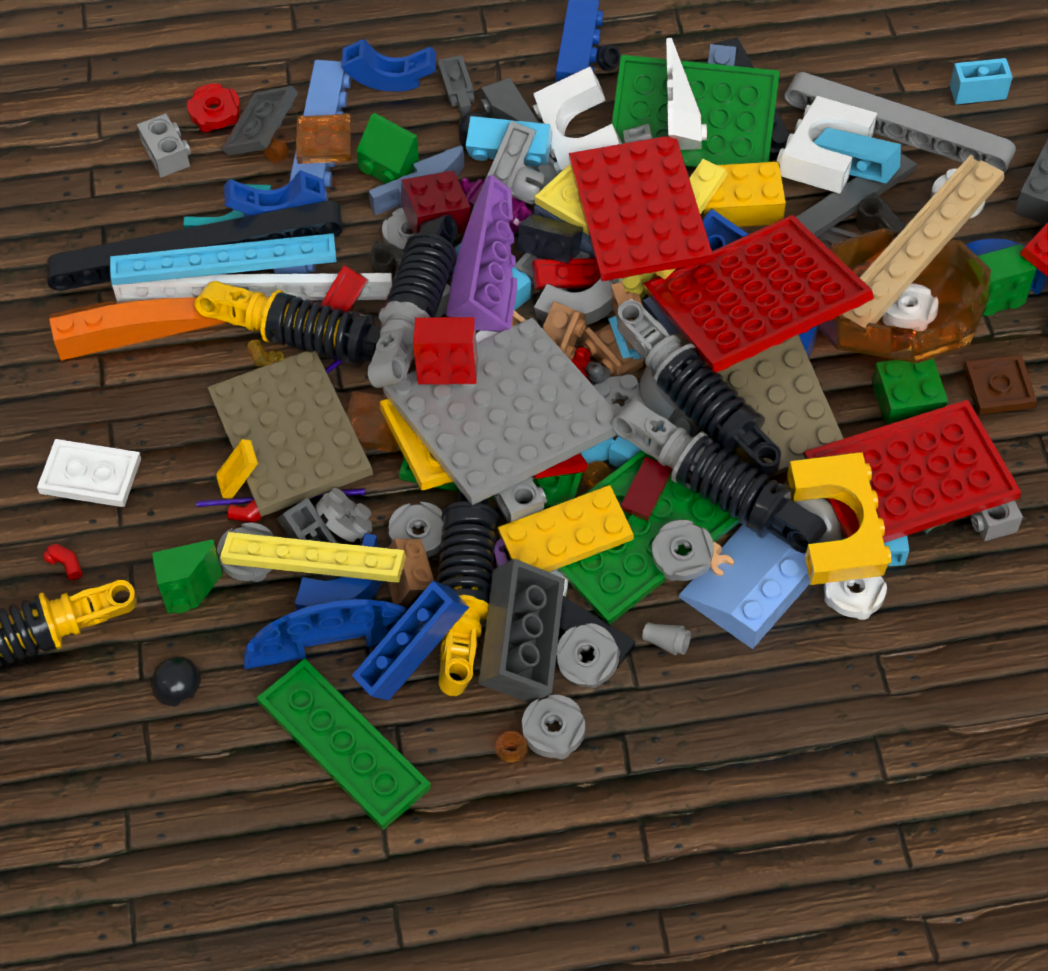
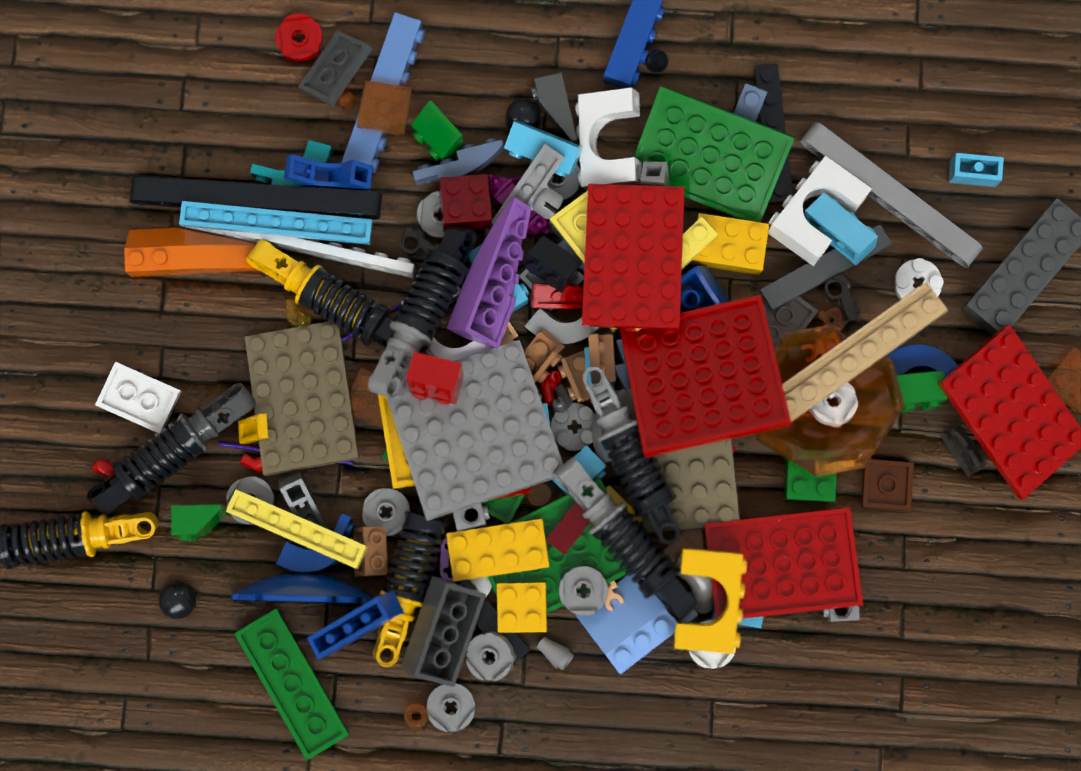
camera: 15 degrees right, 25 degrees up
light grey brick [137,114,191,178] -> none
light grey plate [316,488,372,542] -> none
red tile [321,265,369,312] -> none
blue arch [341,39,436,92] -> none
dark grey hinge [437,55,475,118] -> none
white wedge [666,38,707,150] -> none
none -> black piece [87,383,256,515]
none -> yellow plate [497,582,547,633]

